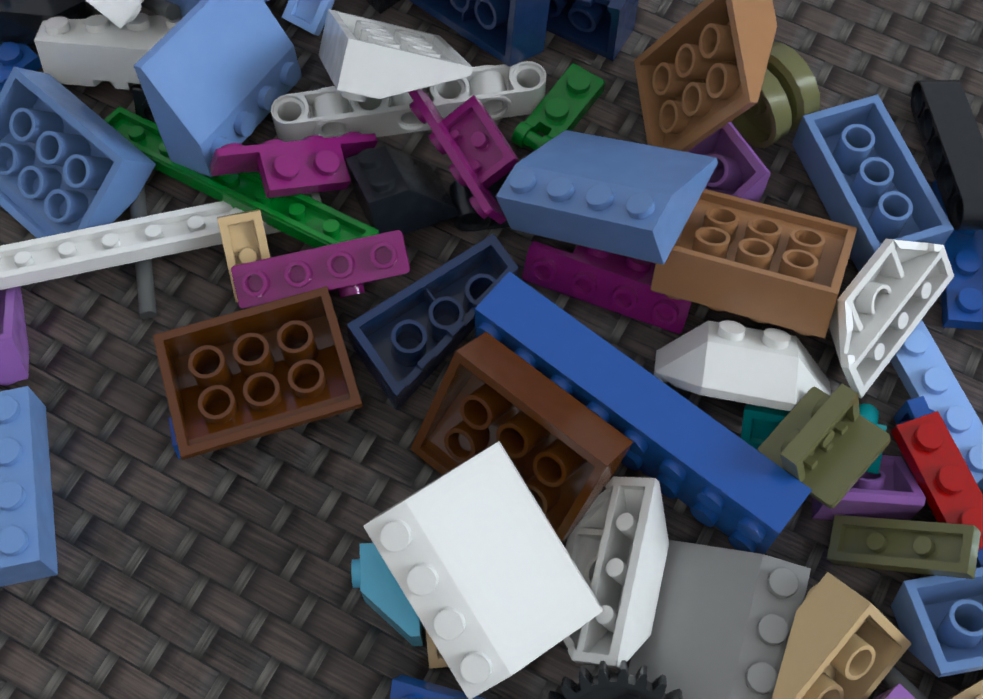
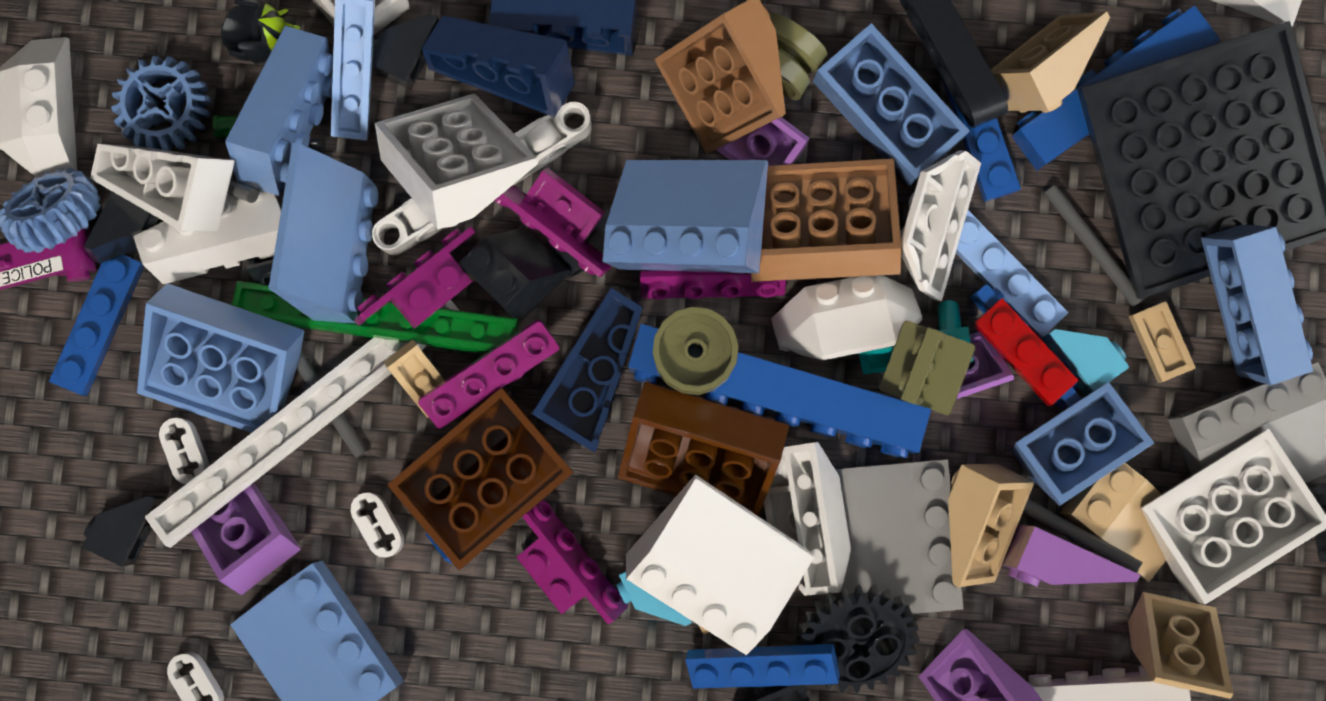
camera: 20 degrees left, 20 degrees up
green plate [511,63,605,151] -> none
olive plate [827,515,981,579] -> none
none -> white beam [350,492,404,558]
none -> magenta bracket [516,500,628,624]
none -> olive wheel [653,307,739,395]

